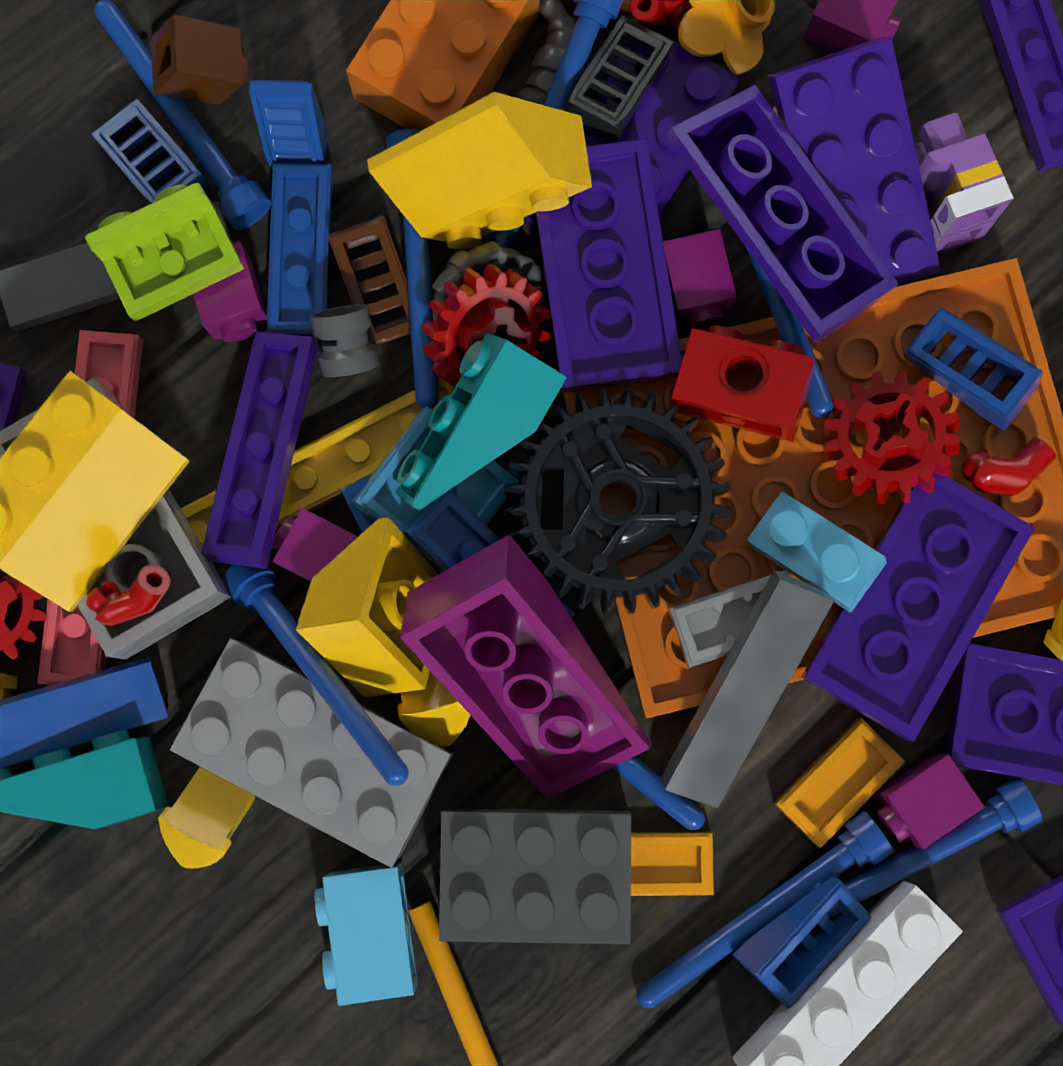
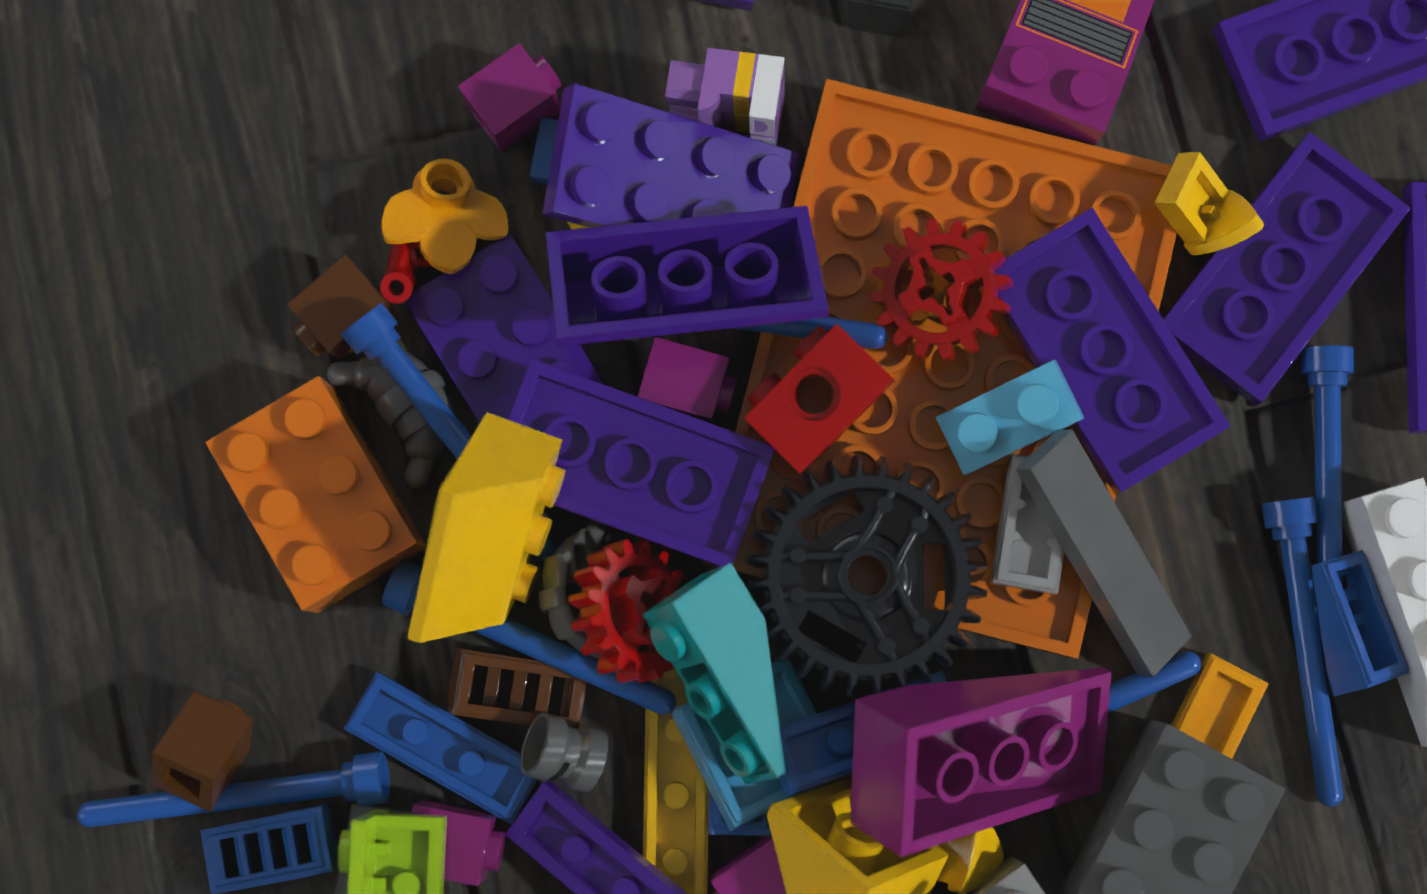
camera: 65 degrees left, 0 degrees up
blue slope [249,80,327,169] -> none
pearl dark grey slope [565,15,674,143] -> none
light orange tile [774,718,905,848] -> none
magenta brick [874,753,984,849] -> none
blue slope [904,306,1043,431] -> none
red arm [962,437,1056,496] -> none

